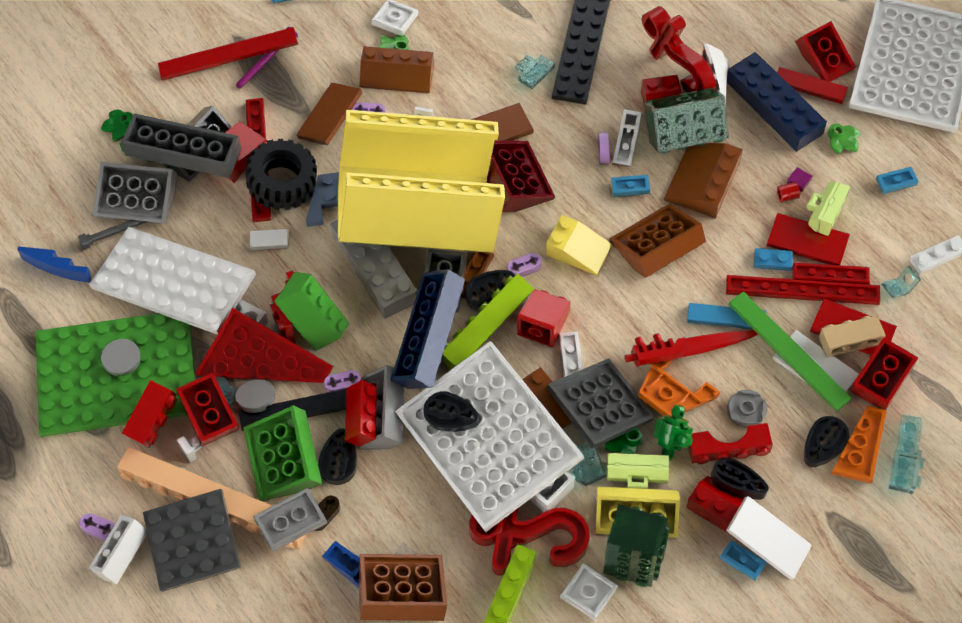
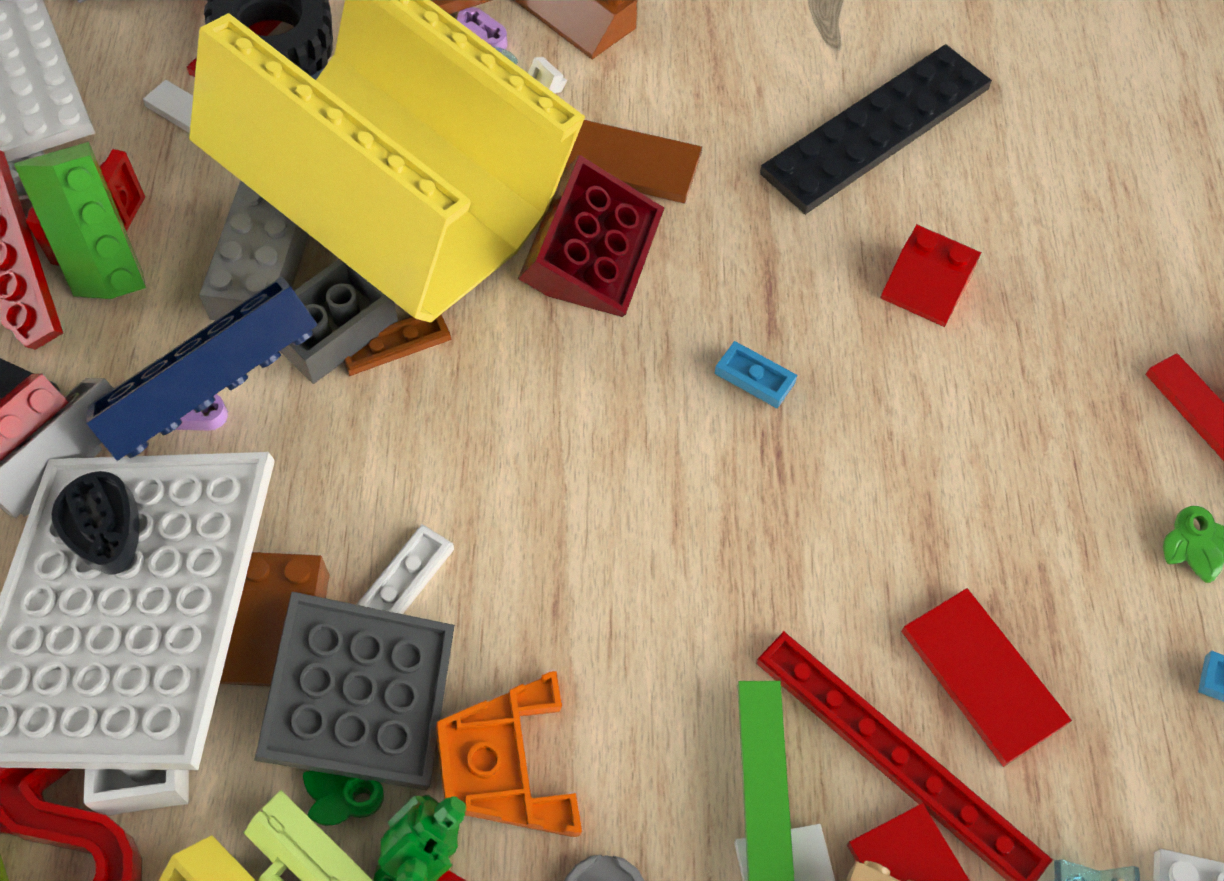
camera: 35 degrees right, 0 degrees up
lavender beam [324,370,361,393] -> none
lime brick [441,273,534,370] -> none
black piece [465,270,515,312] -> none
lavender beam [507,253,542,277] -> none
clear light blue hinge [515,55,555,89] -> none
slope [517,289,570,348] -> none
light yellow slope [546,215,612,276] -> none
clear light blue bracket [572,442,607,486] -> none
lavender beam [598,132,610,164] -> none
dark orange slope [609,203,706,278] -> none
white slope [613,109,643,166] -> none
red piece [624,330,758,367] -> none
red piece [641,6,716,102] -> none
clear green brick [644,87,729,153] -> none
dark orange slope [664,142,743,218] -> none
dark azure tile [687,303,766,329] -> none
white wedge [702,44,729,122] -> none
dark blue brick [727,52,827,152] -> none
dark azure plate [753,248,793,271] -> none
red piece [777,182,800,202] -> none
magenta tile [787,167,813,192] -> none
red tile [792,262,870,285] -> none
yellowish green piece [806,182,850,236] -> none

